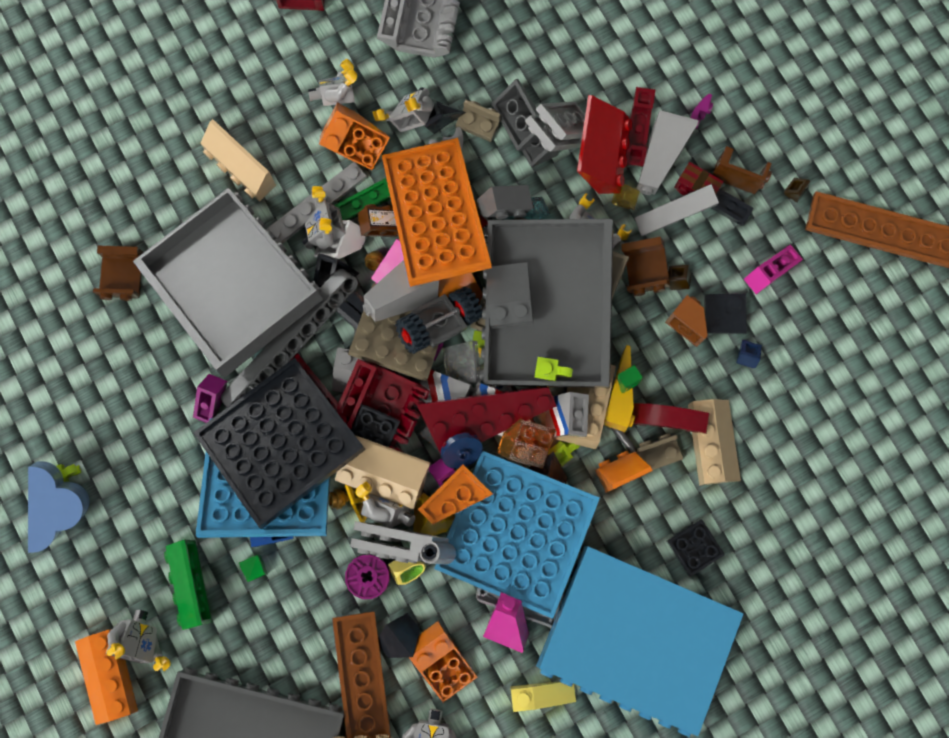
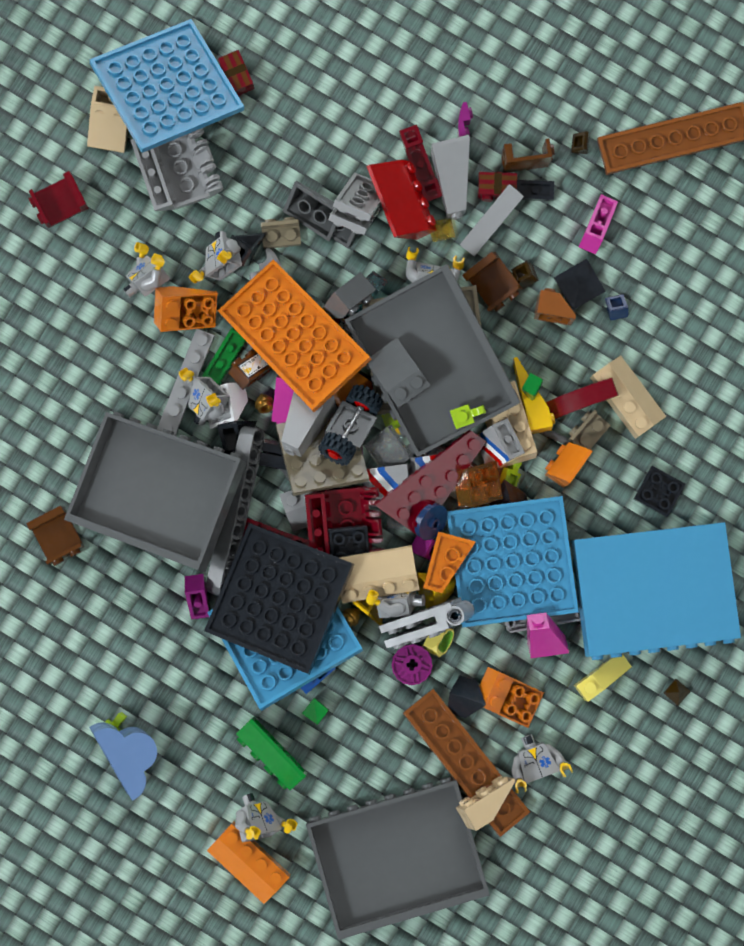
camera: 30 degrees left, 5 degrees up
tan slope [201,119,276,202] -> none

